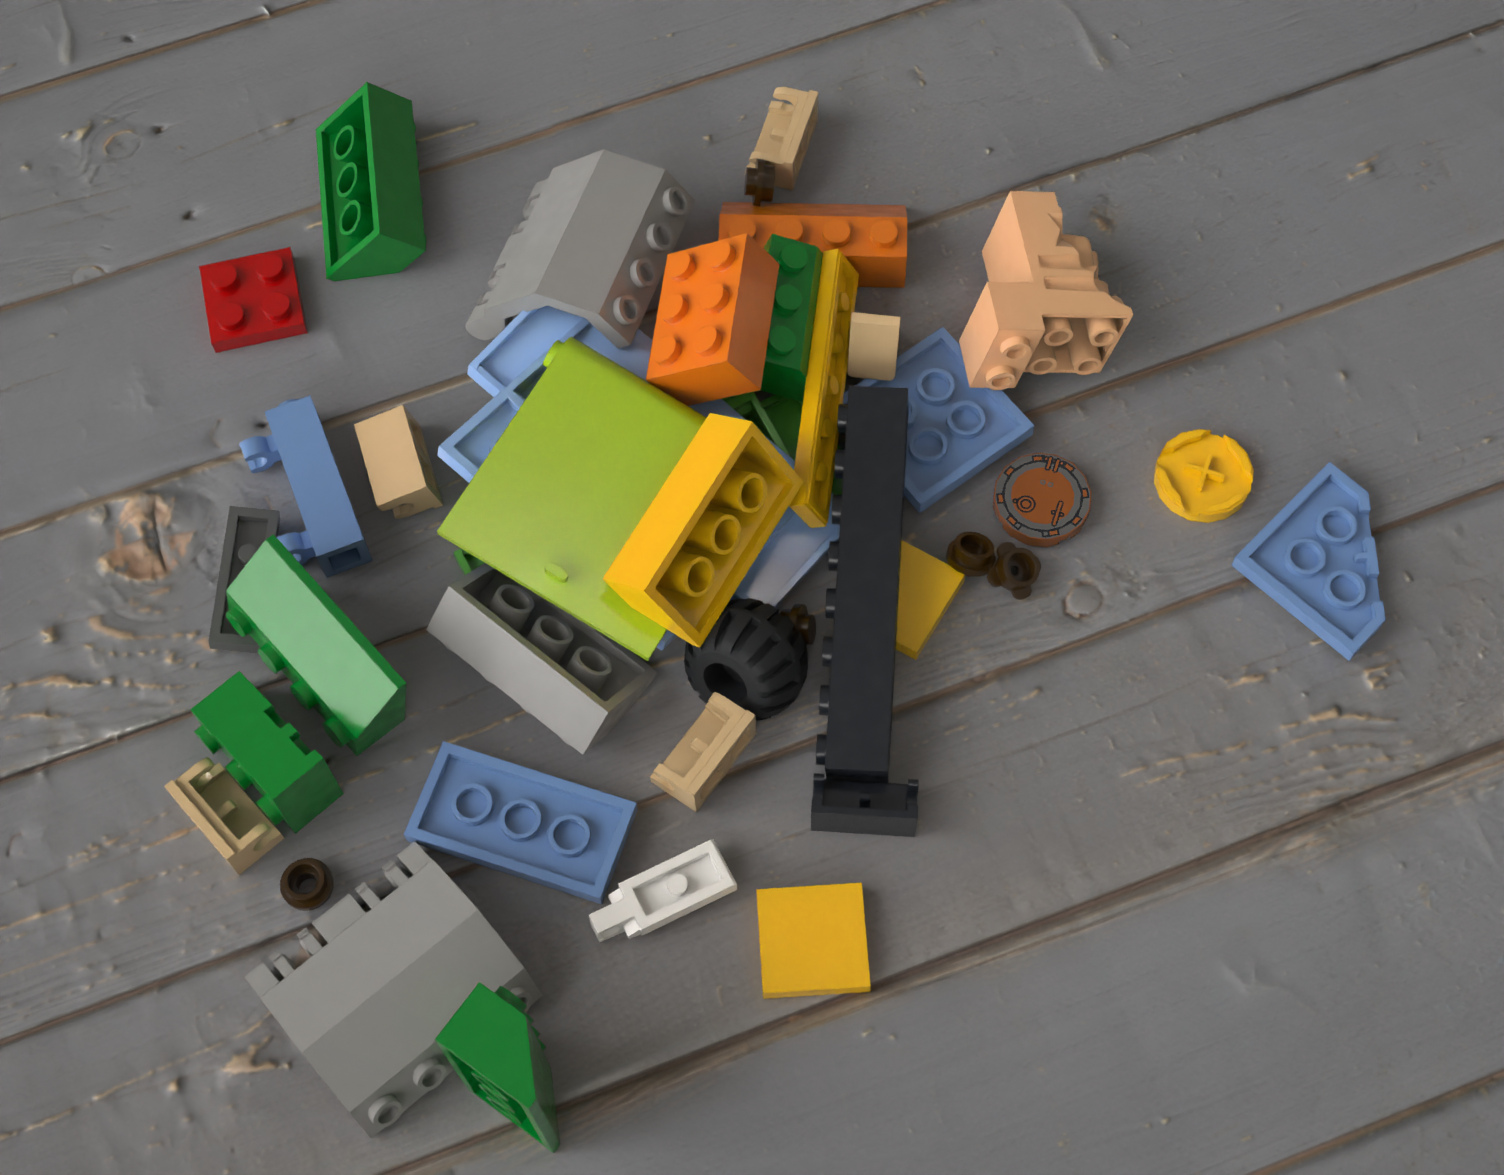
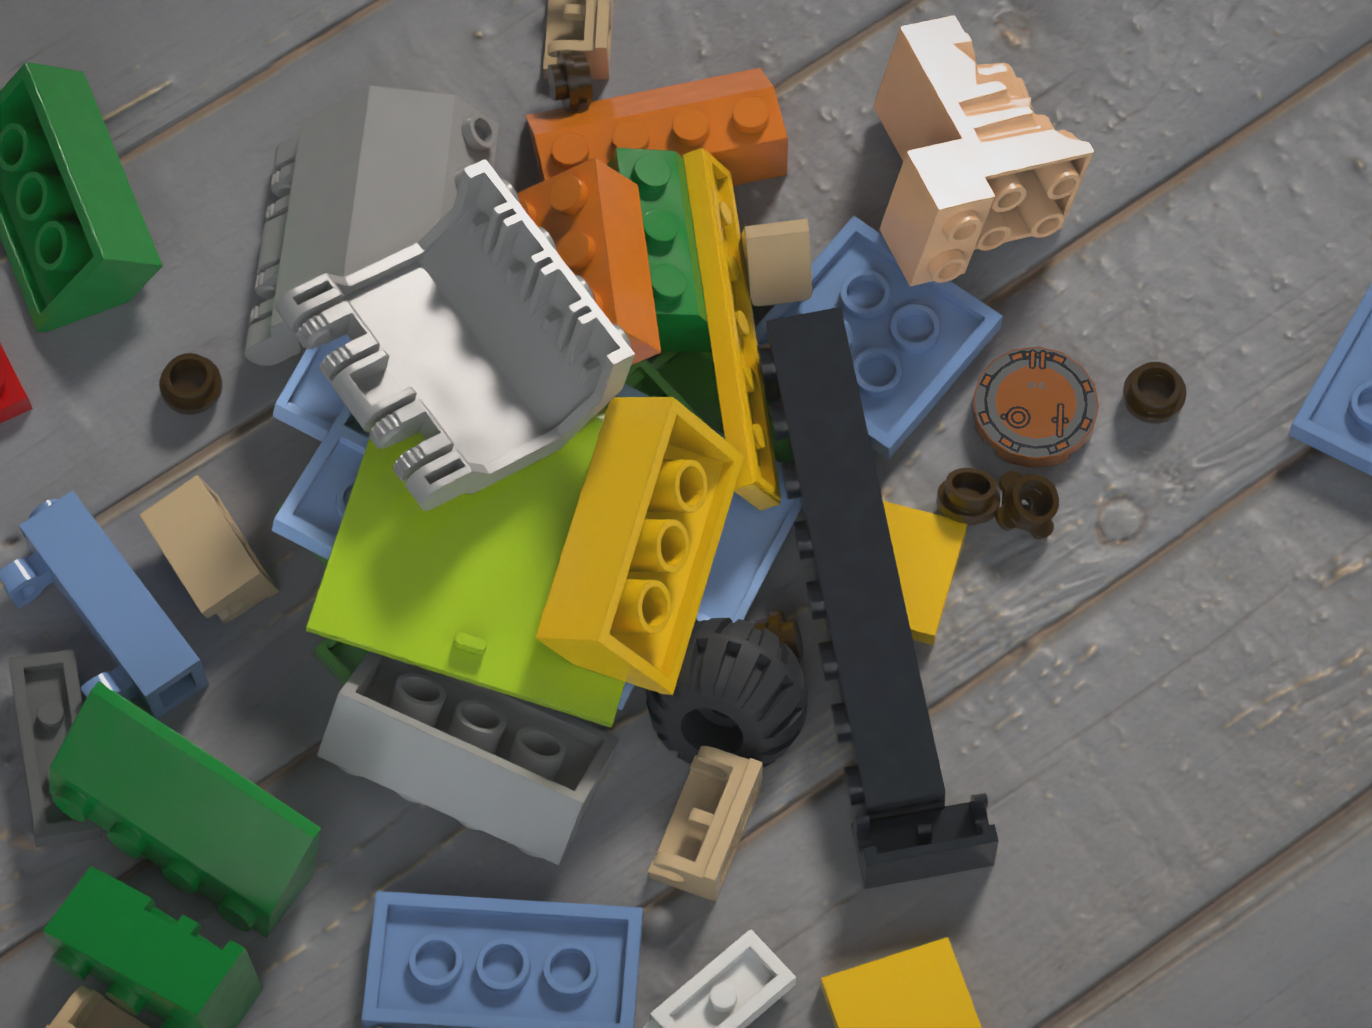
camera: 15 degrees left, 0 degrees up
yellow tile [1154,429,1254,523] -> none
none -> dark brown plate [159,353,223,415]
none -> light grey hinge [275,159,635,511]
none -> dark brown plate [1123,362,1186,424]

